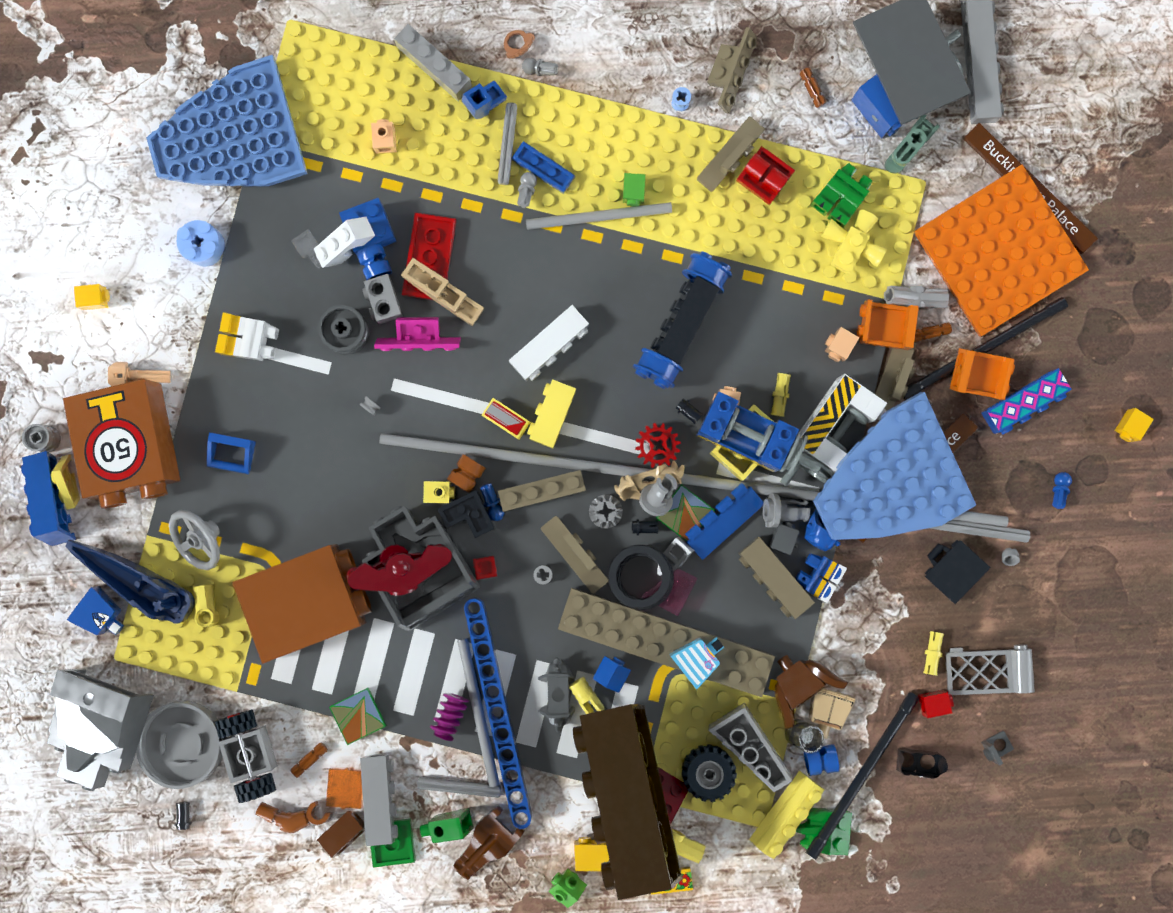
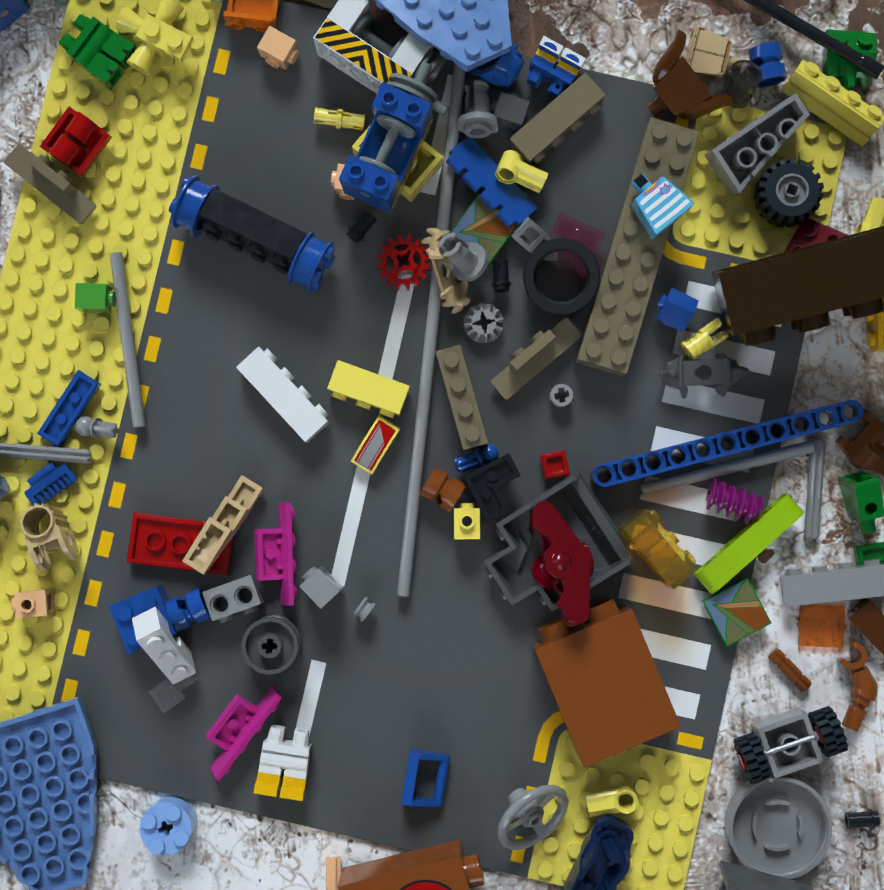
camera: 90 degrees left, 0 degrees up
none -> tan piece [19,503,78,571]
none -> blue piece [24,462,78,506]
none -> dark pink bracket [206,686,282,781]
none -> light grey brick [299,566,343,609]
none -> light yellow piece [495,150,548,193]
none -> clear yellow brick [617,509,698,590]
none -> lime beam [694,493,804,594]

